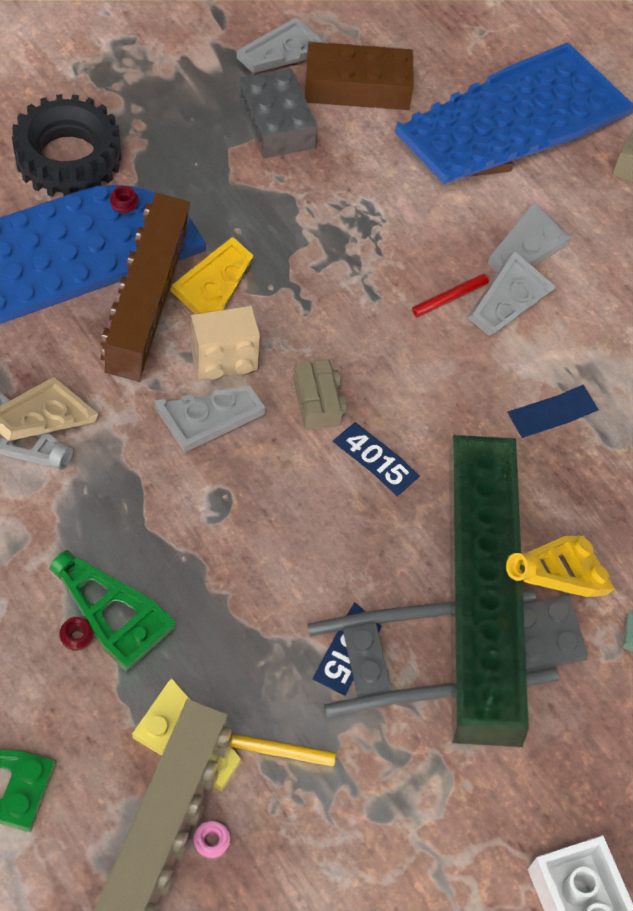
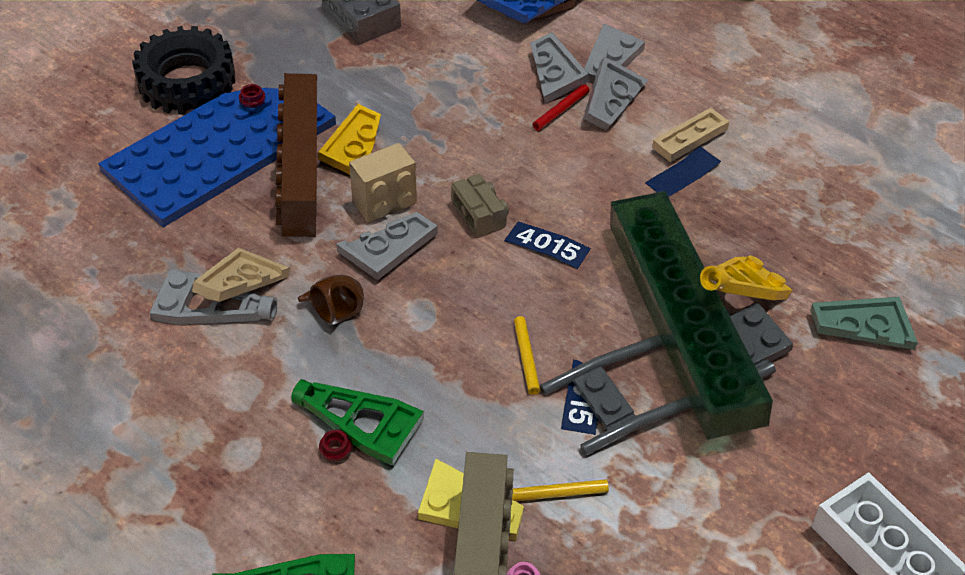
camera: 10 degrees left, 10 degrees down
none -> reddish brown piece [298,275,364,326]
none -> yellow piece [514,316,541,395]
none -> light grey wing [530,32,590,104]
none -> tan plate [652,108,729,162]

